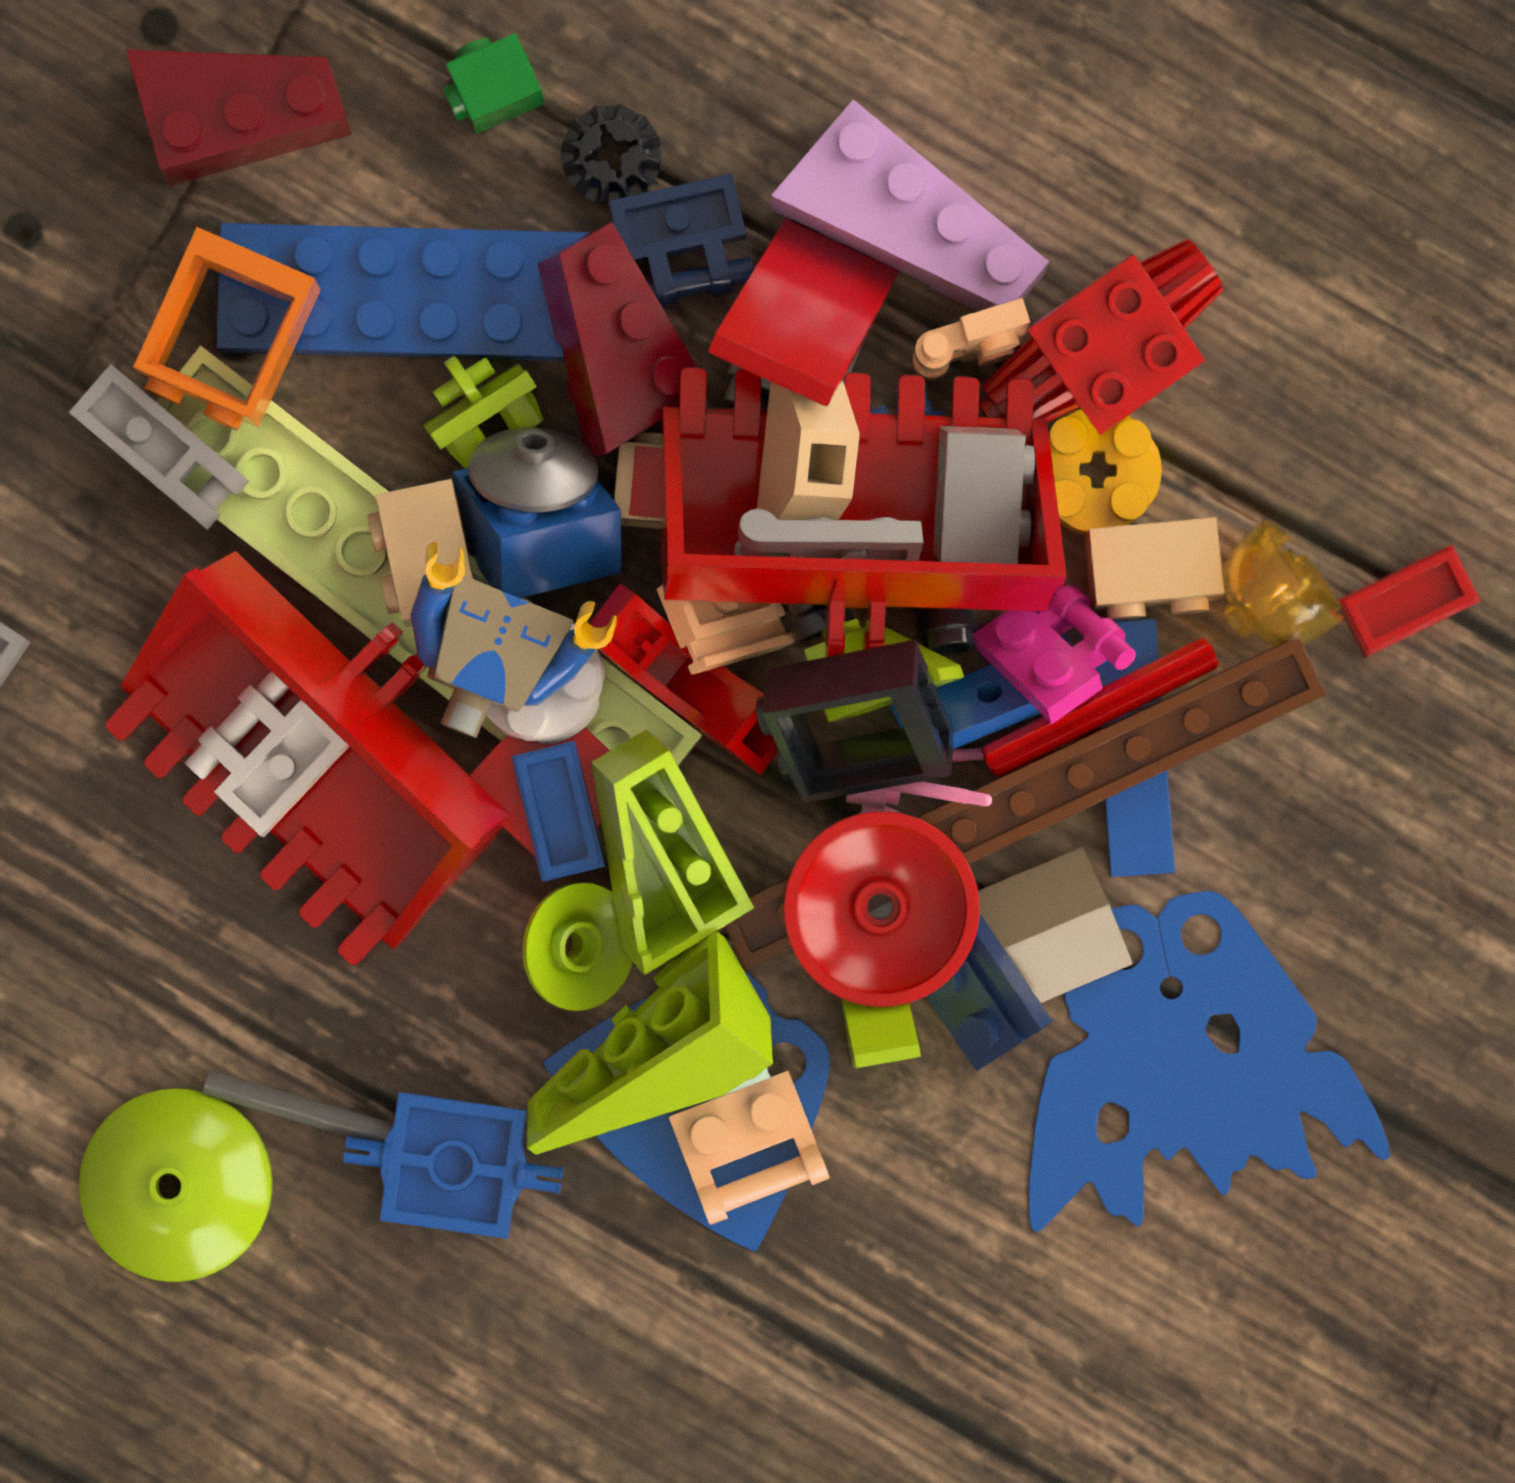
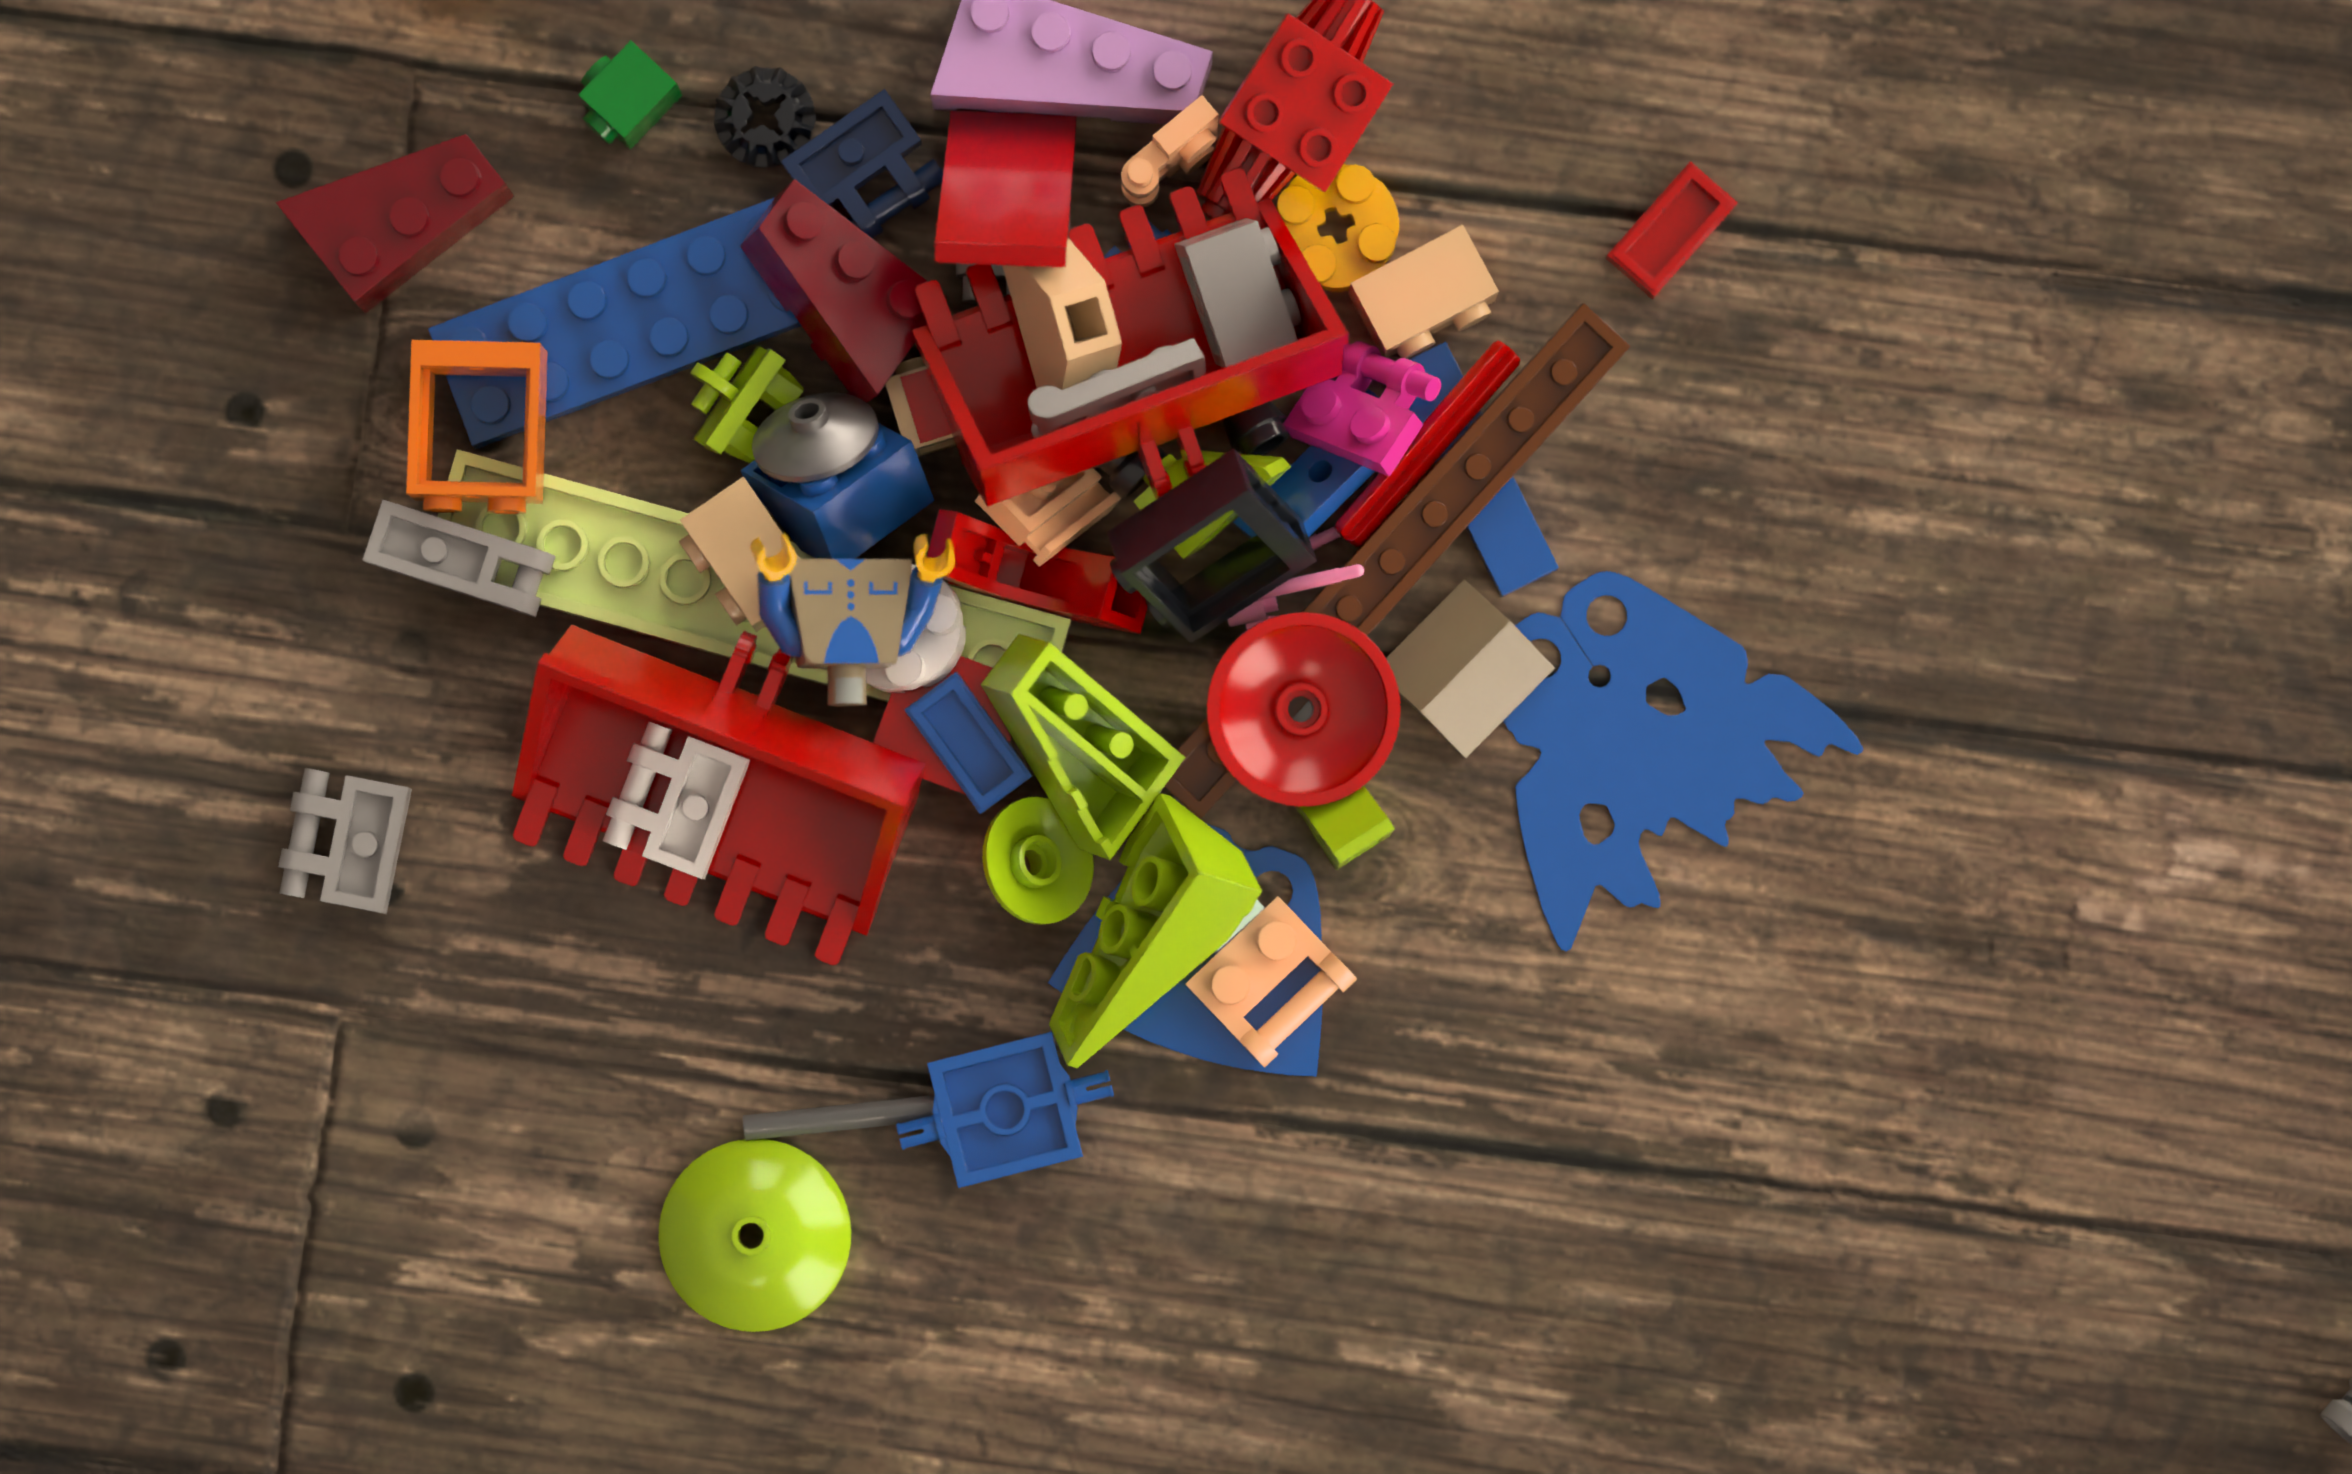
camera: 20 degrees left, 0 degrees up
dark blue plate [926,914,1053,1071] -> none
clear yellow cylinder [1222,519,1344,646] -> none

